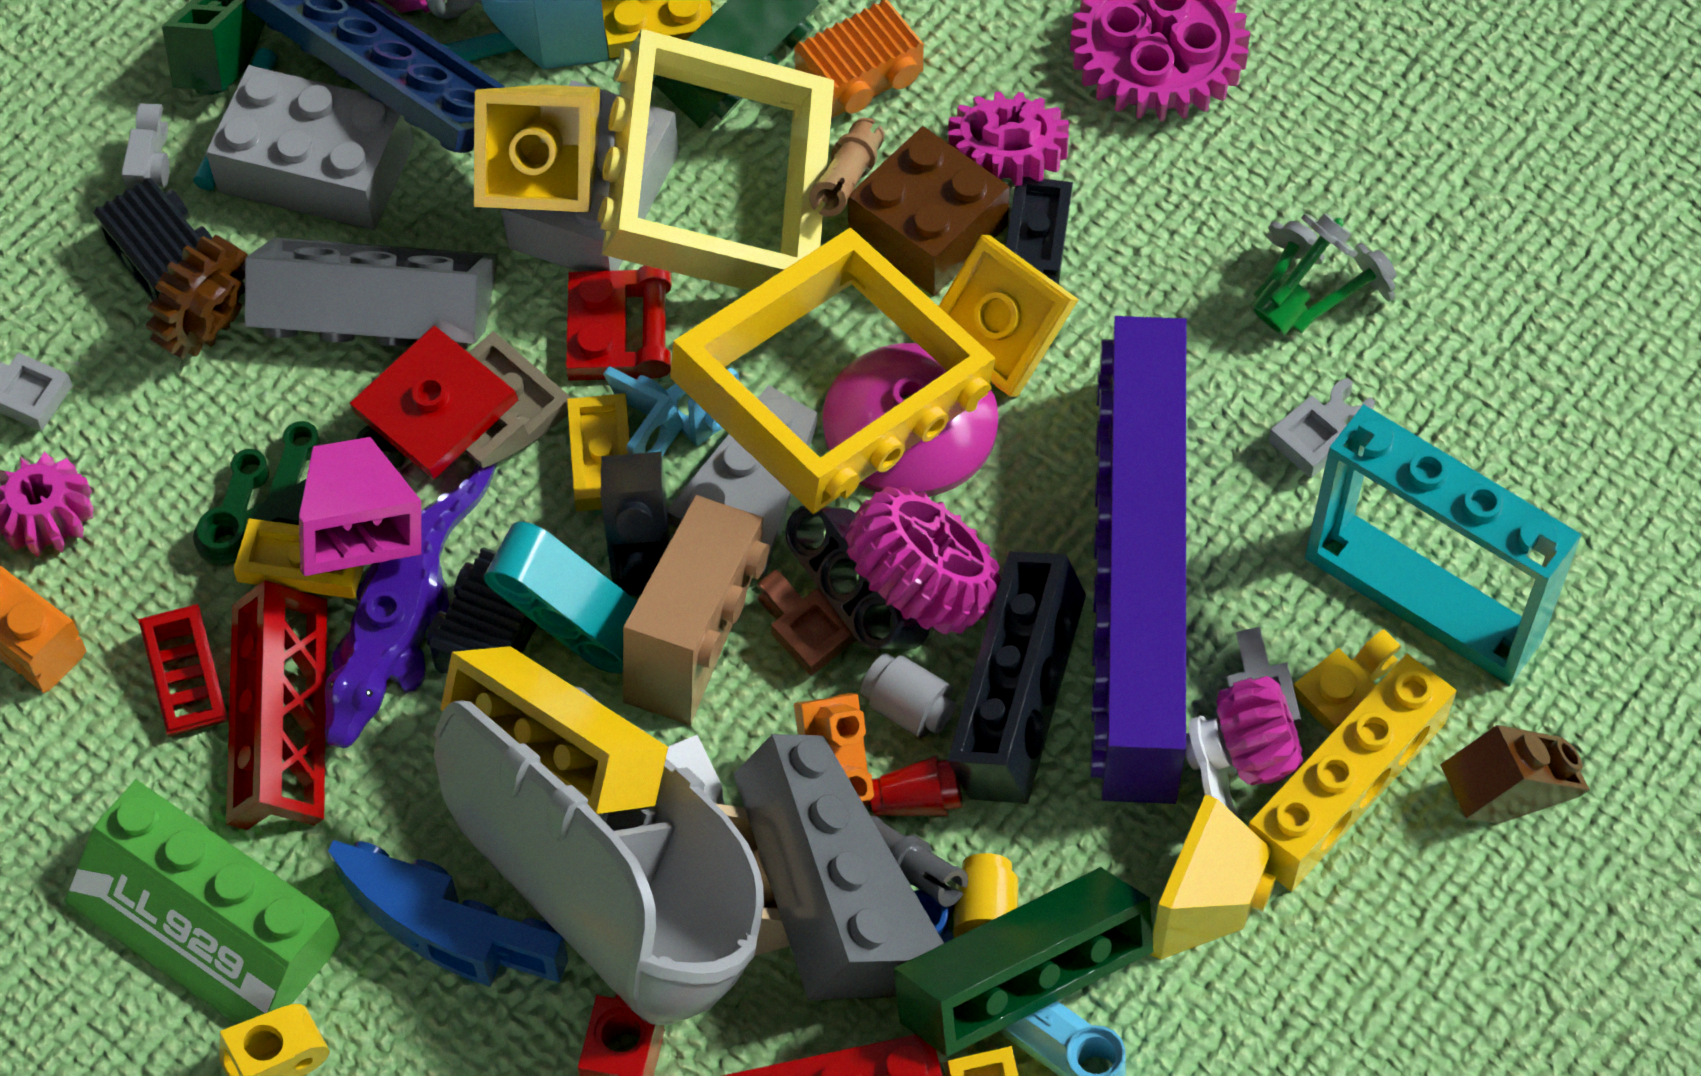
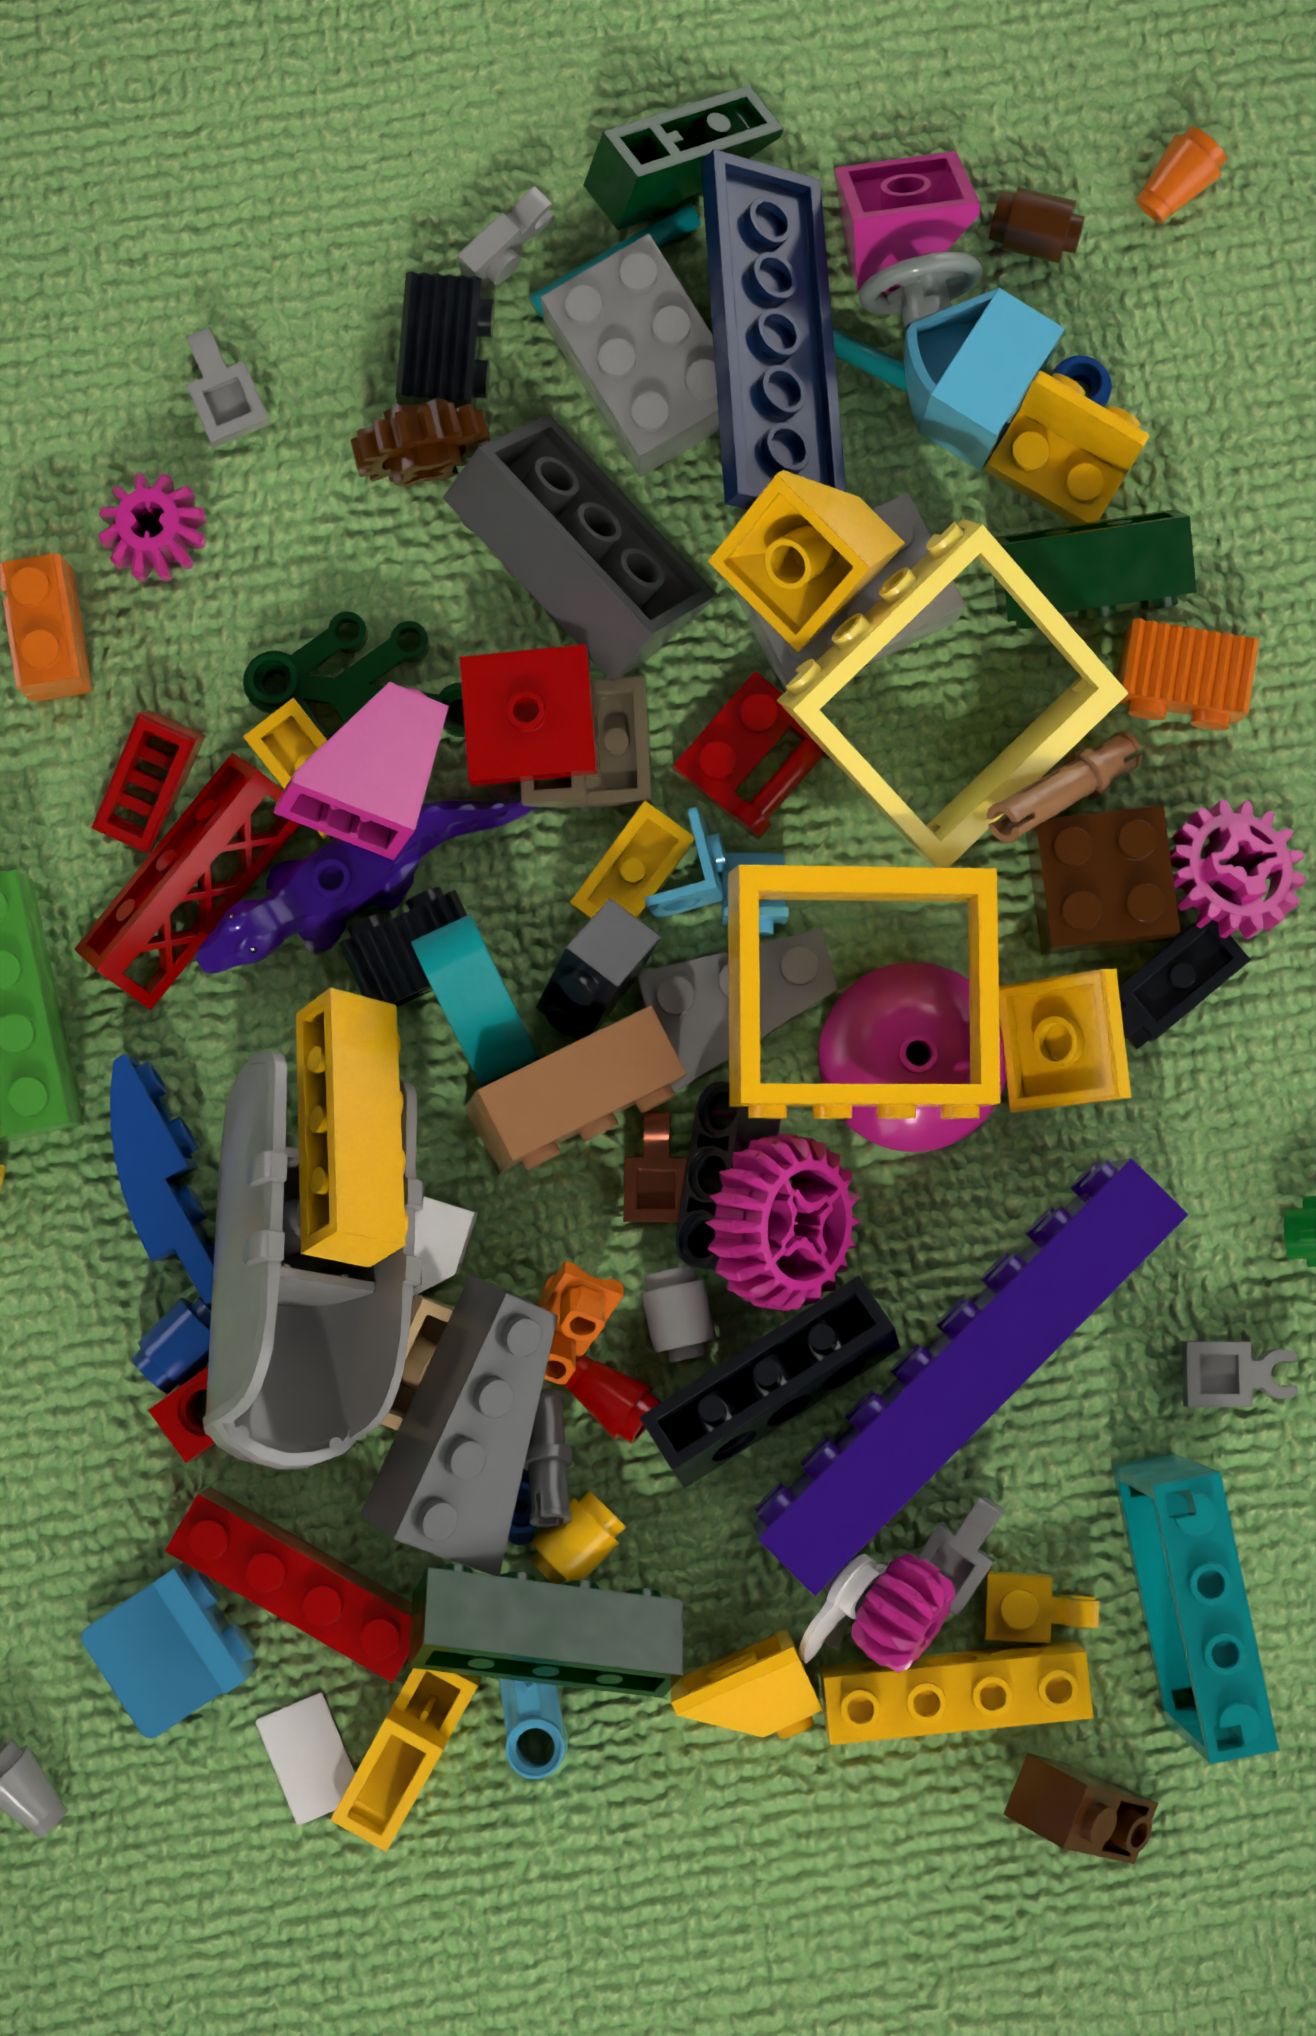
camera: 40 degrees right, 25 degrees up
none -> blue brick [131,1297,211,1394]

